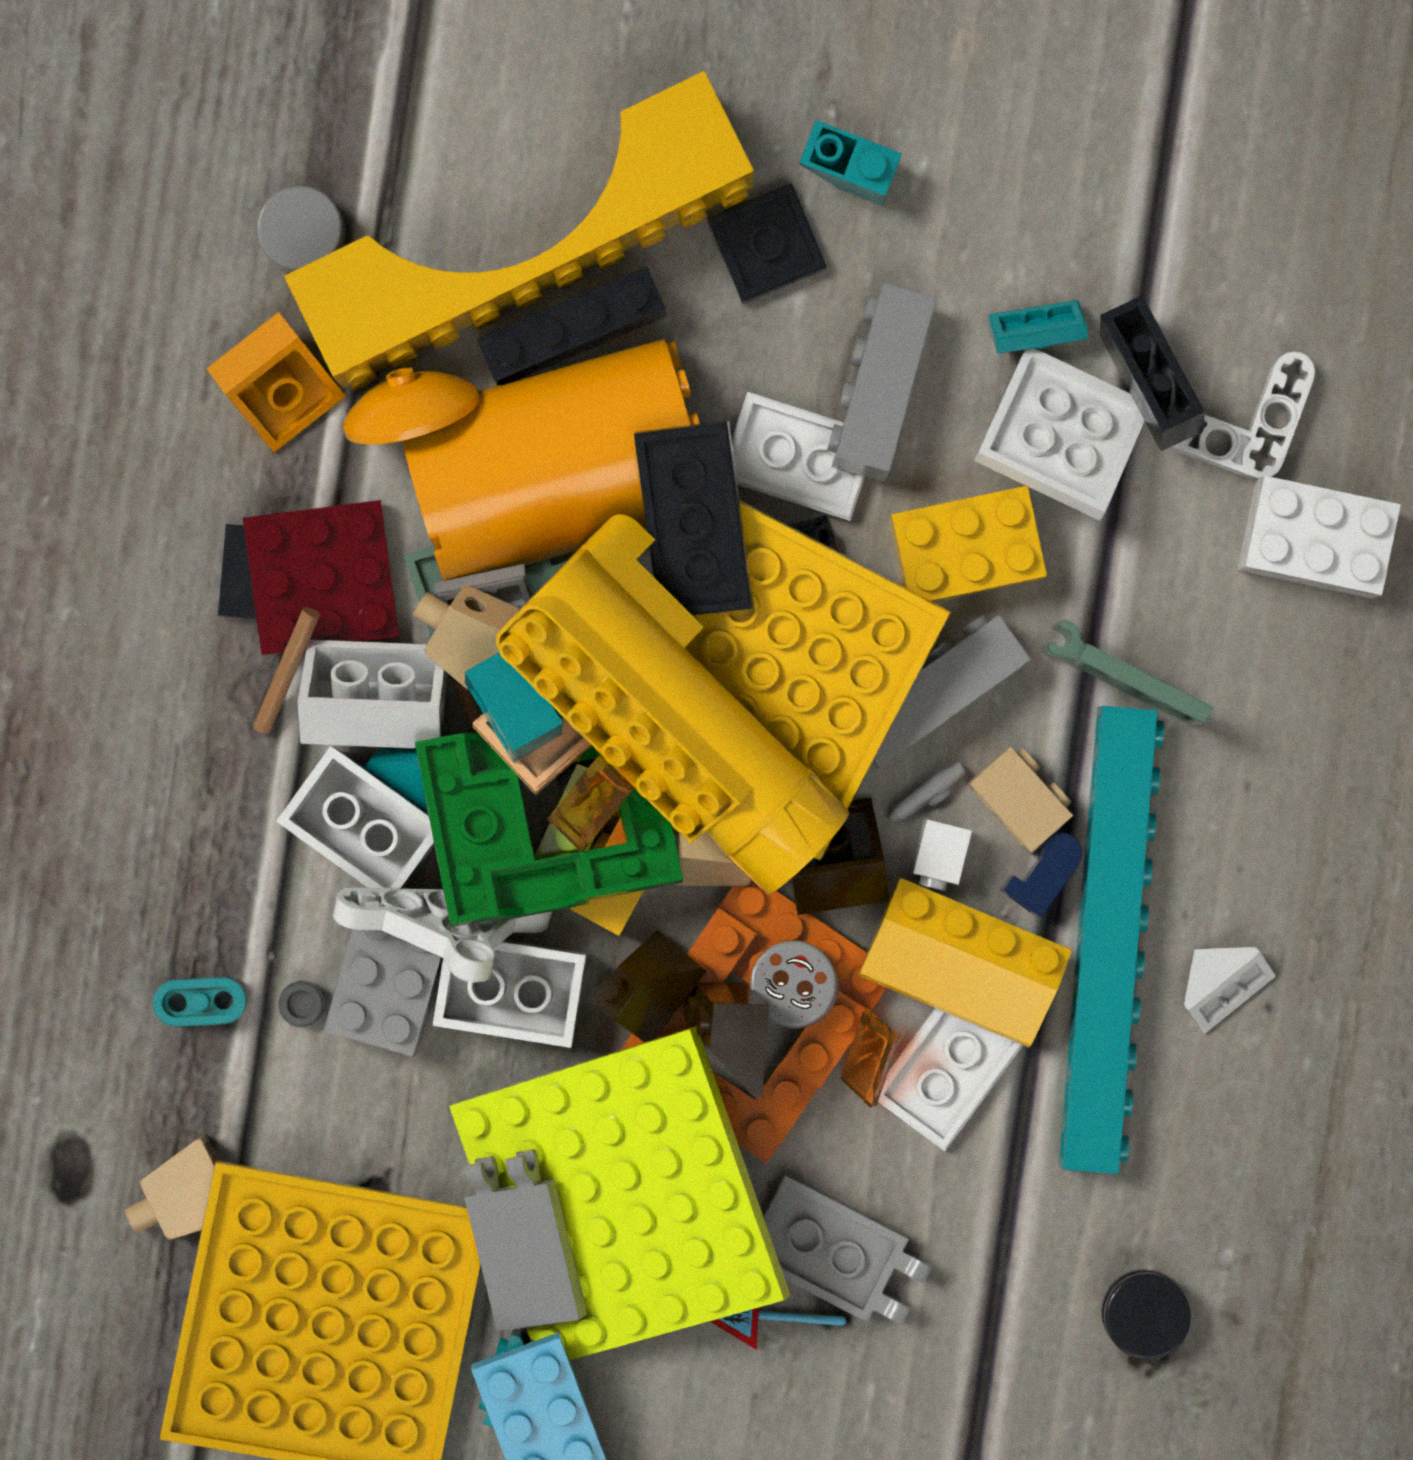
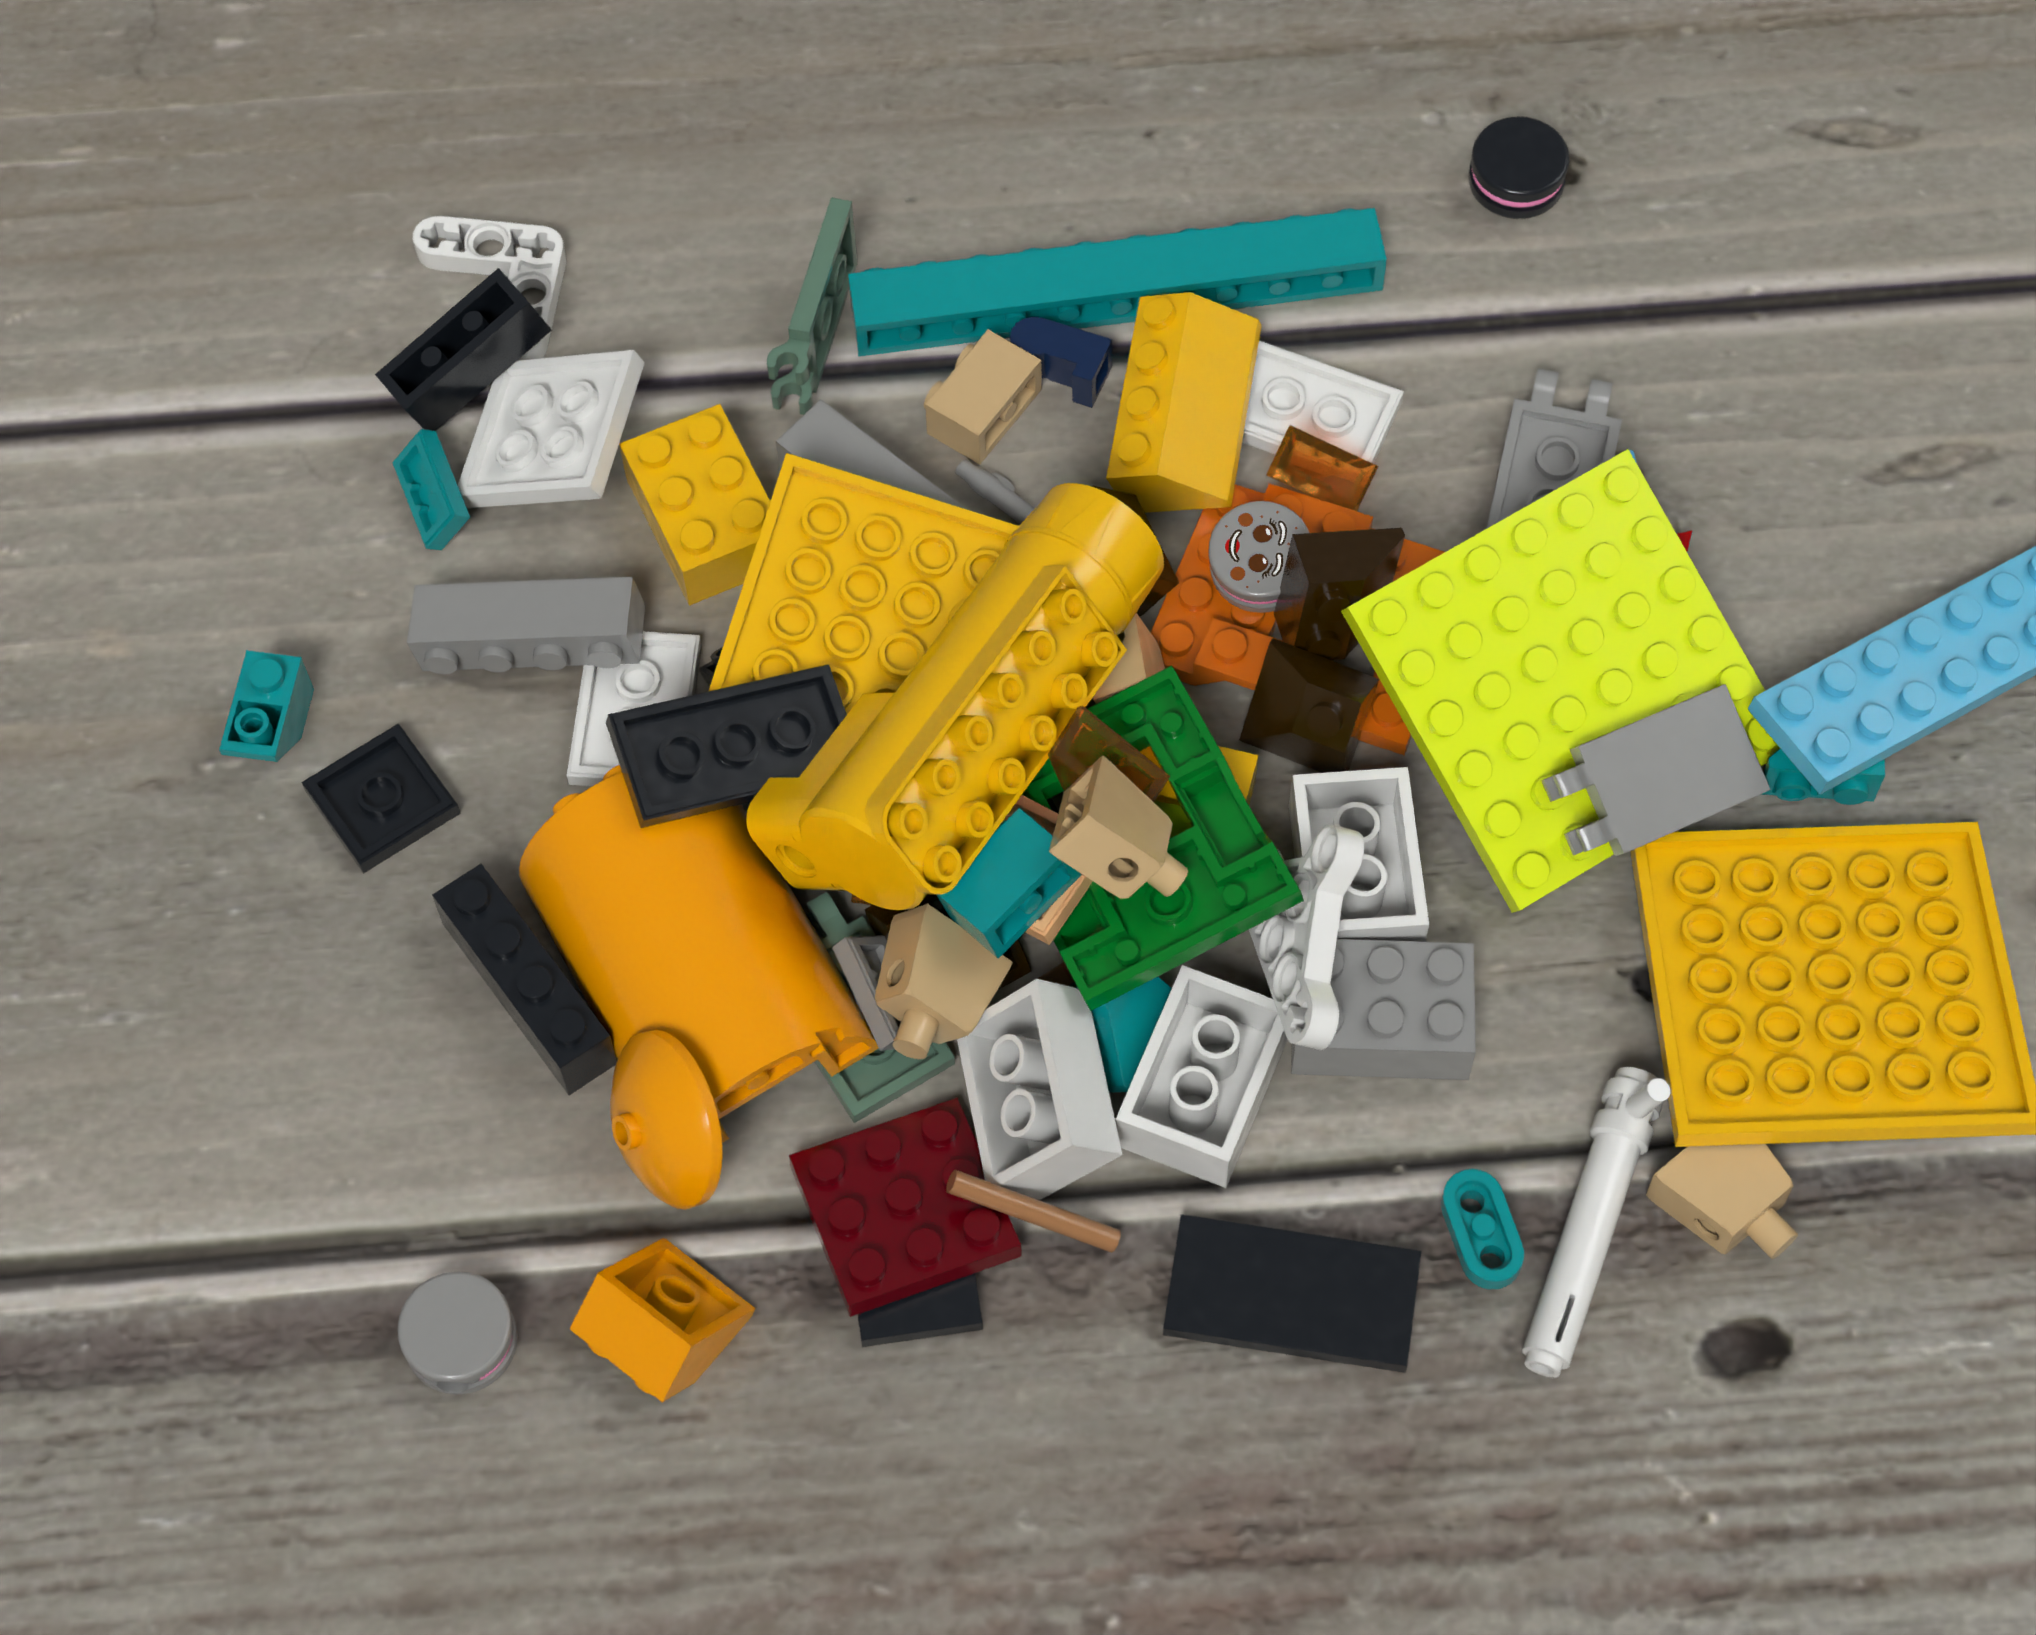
camera: 100 degrees left, 25 degrees down
dark grey tile [278,980,326,1027] -> none
yellow arch [284,71,754,390] -> none
white brick [911,819,972,891] -> none
white slope [1184,947,1276,1034] -> none
white brick [1237,475,1401,599] -> none
none -> tan torso [1049,755,1188,899]
none -> black tile [1163,1214,1422,1373]
none -> white cylinder [1522,1067,1671,1378]

